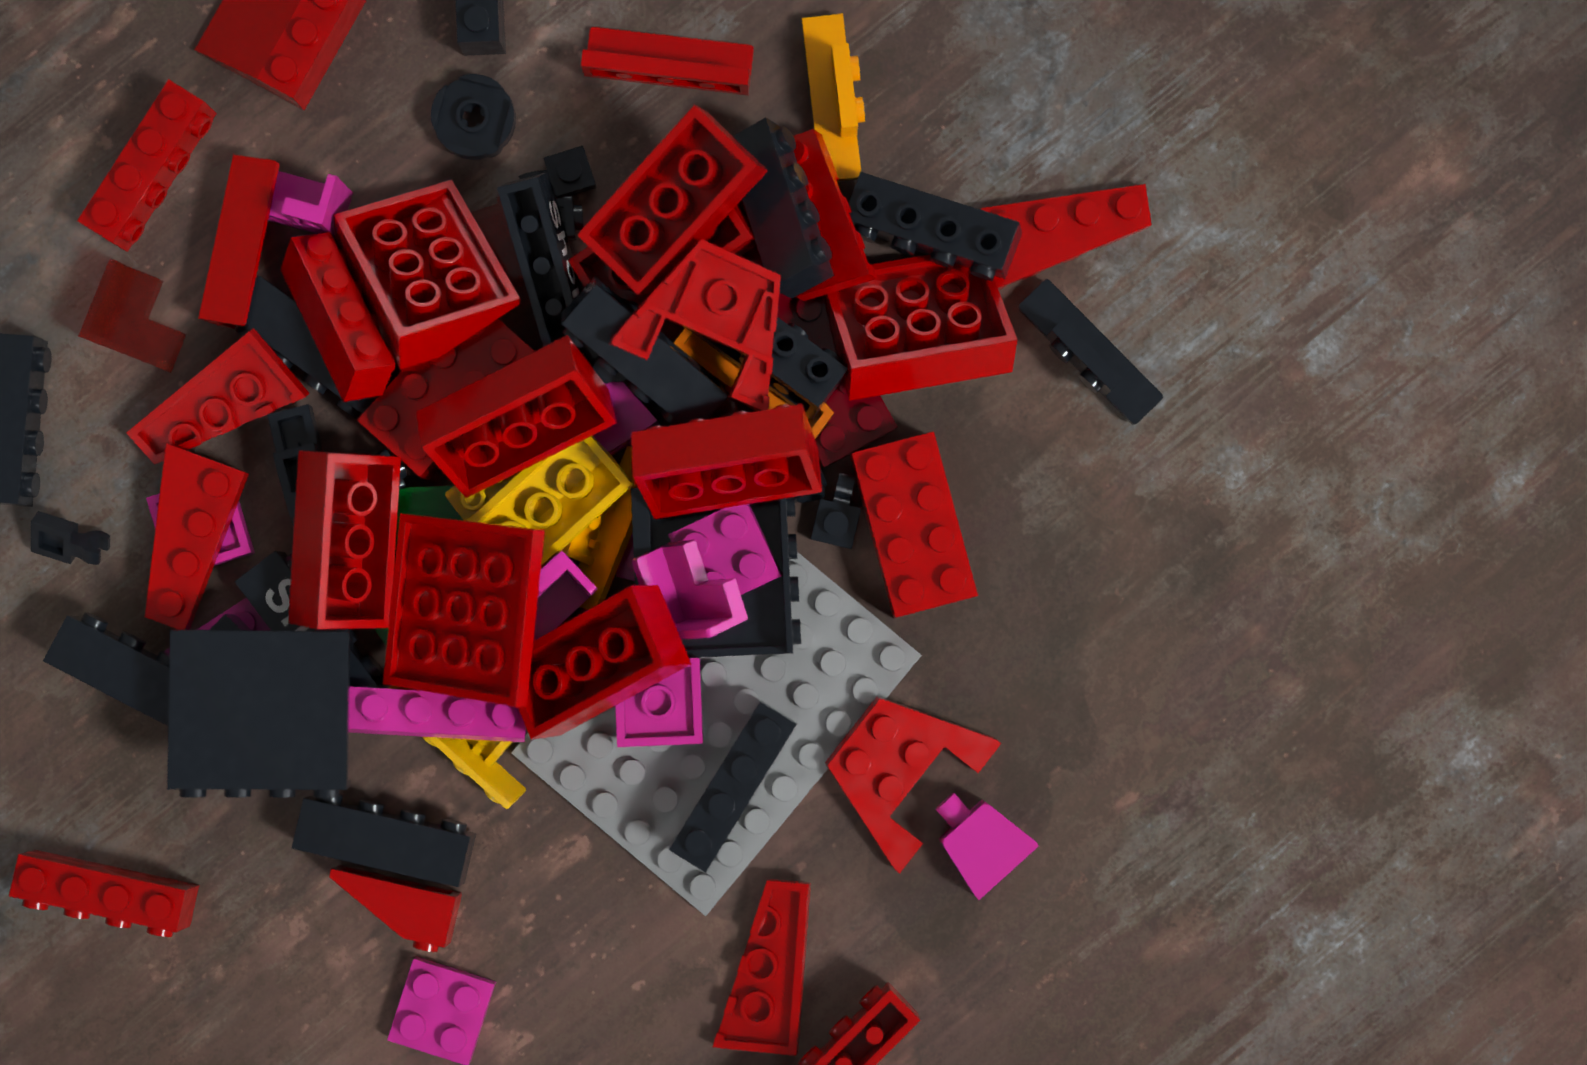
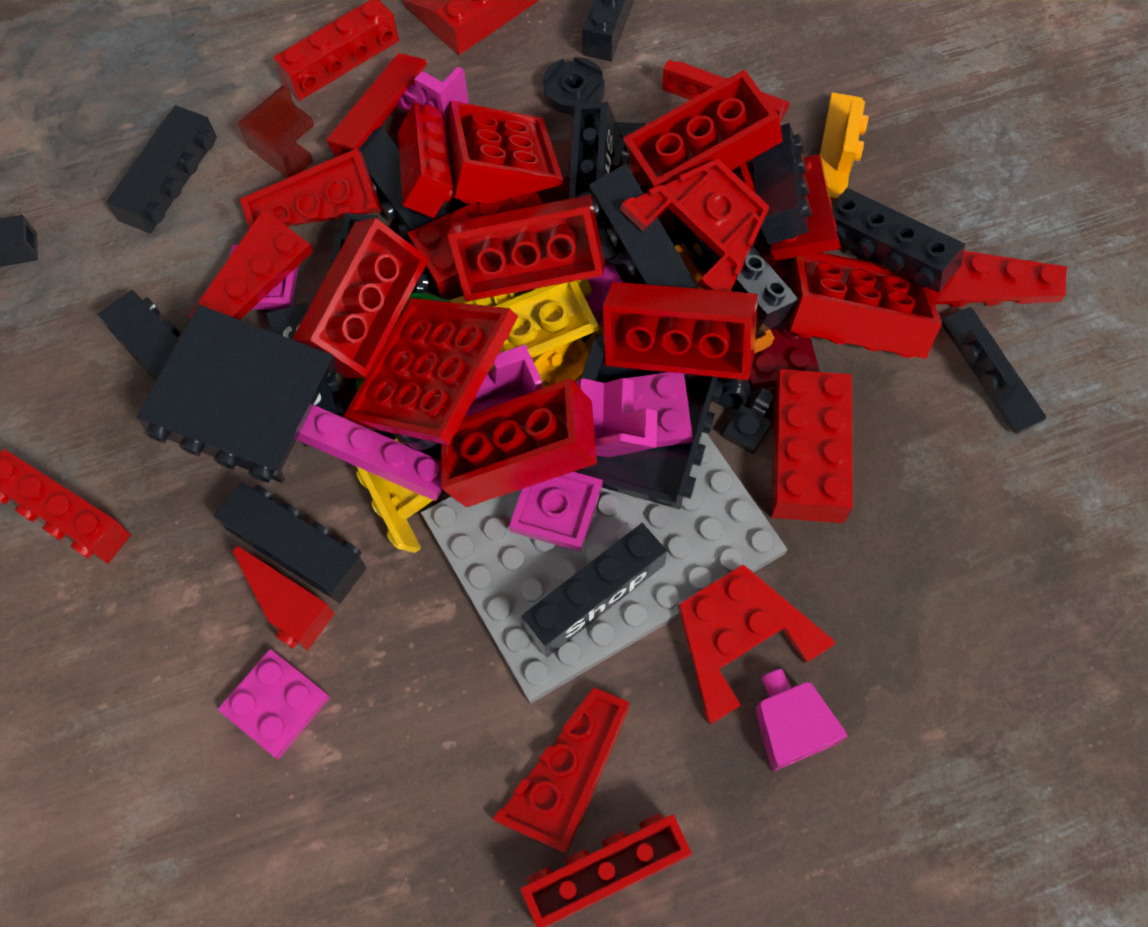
camera: 20 degrees right, 20 degrees down
black plate [31,511,110,565] -> none

